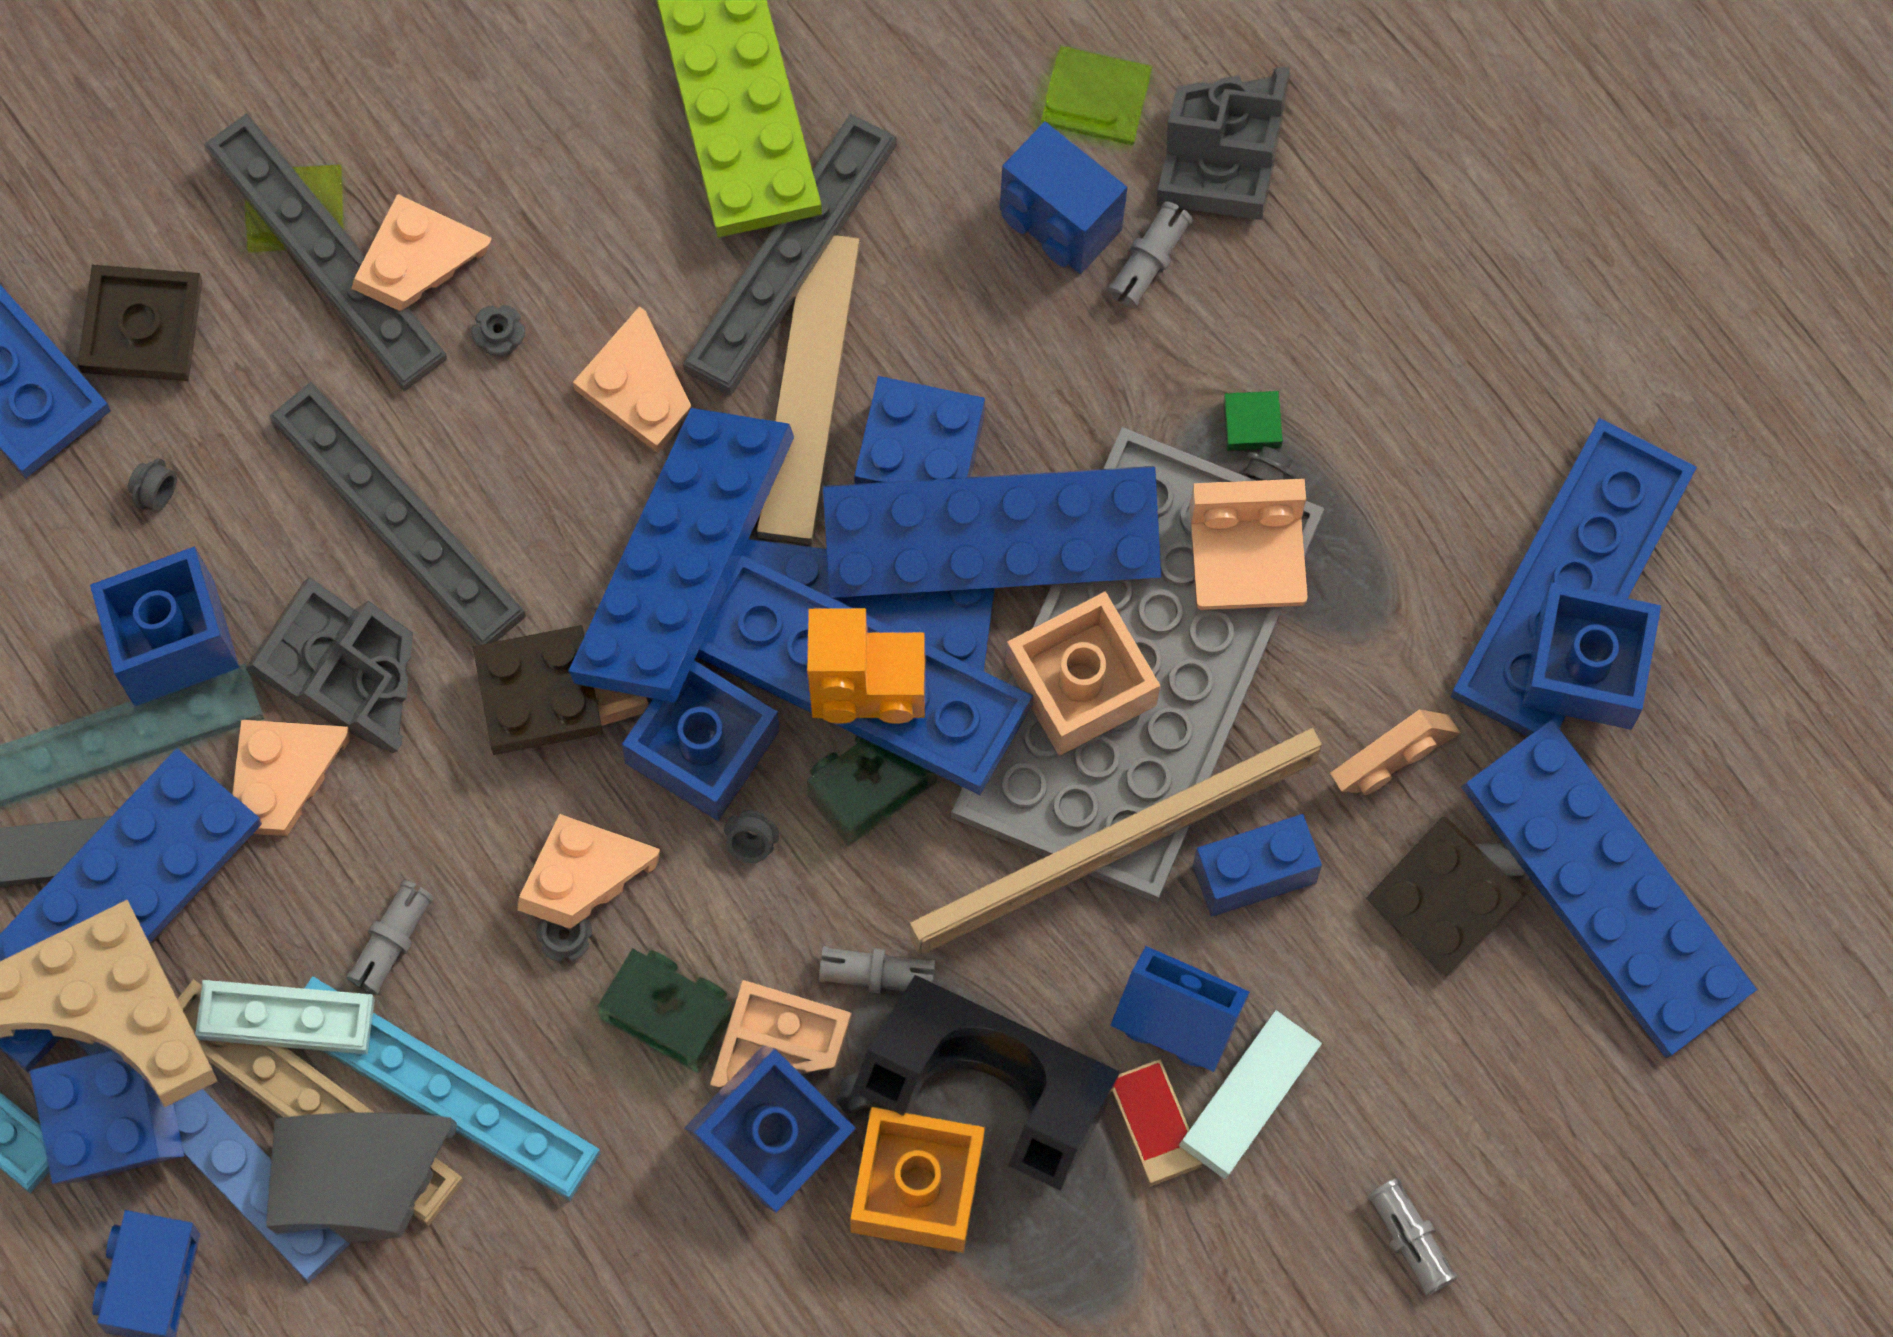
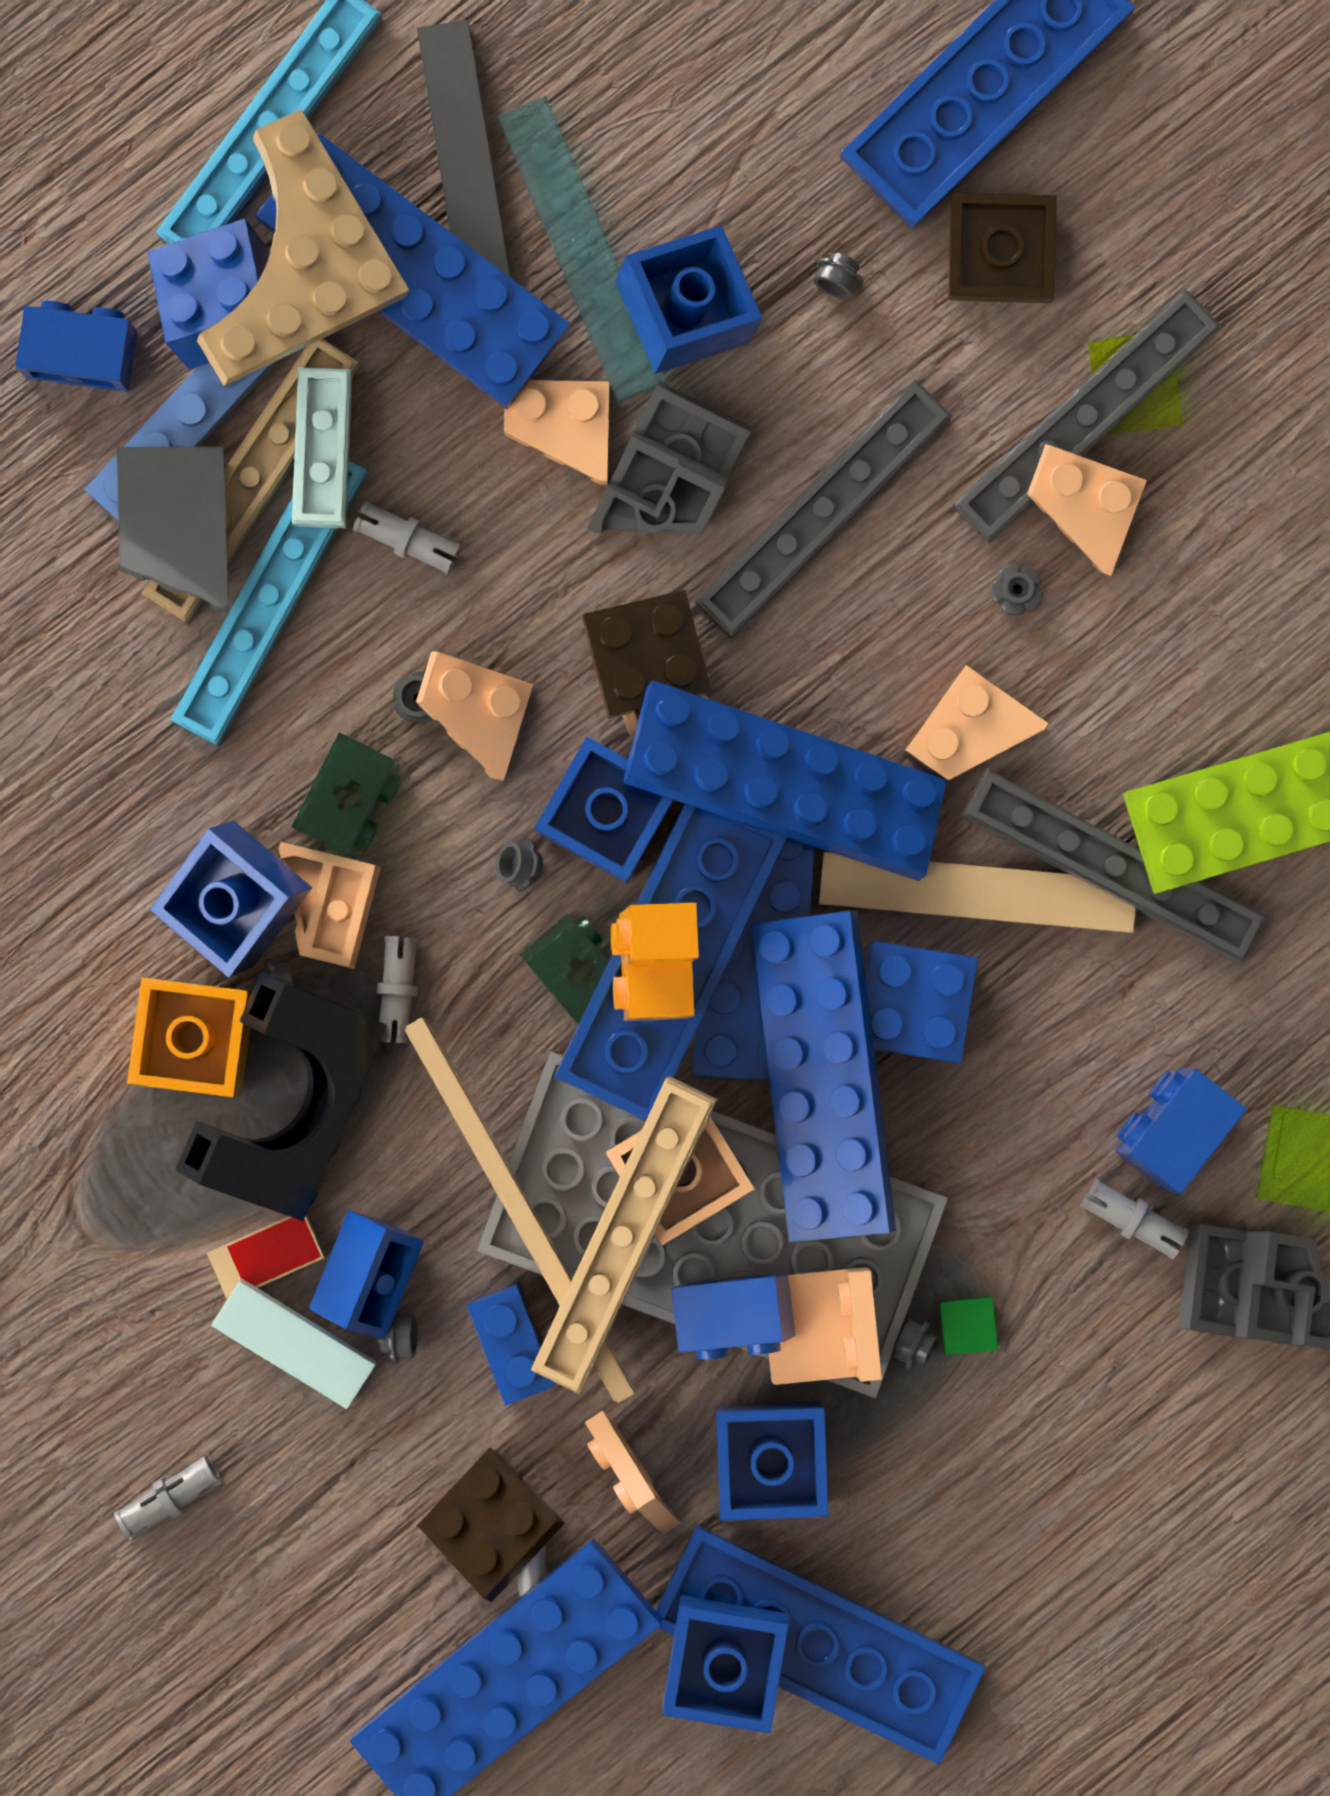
camera: 90 degrees right, 15 degrees up
none -> dark grey plate [379,1311,417,1363]
none -> tan tile [531,1076,718,1394]
none -> blue brick [671,1272,796,1360]
none -> blue brick [716,1401,828,1521]

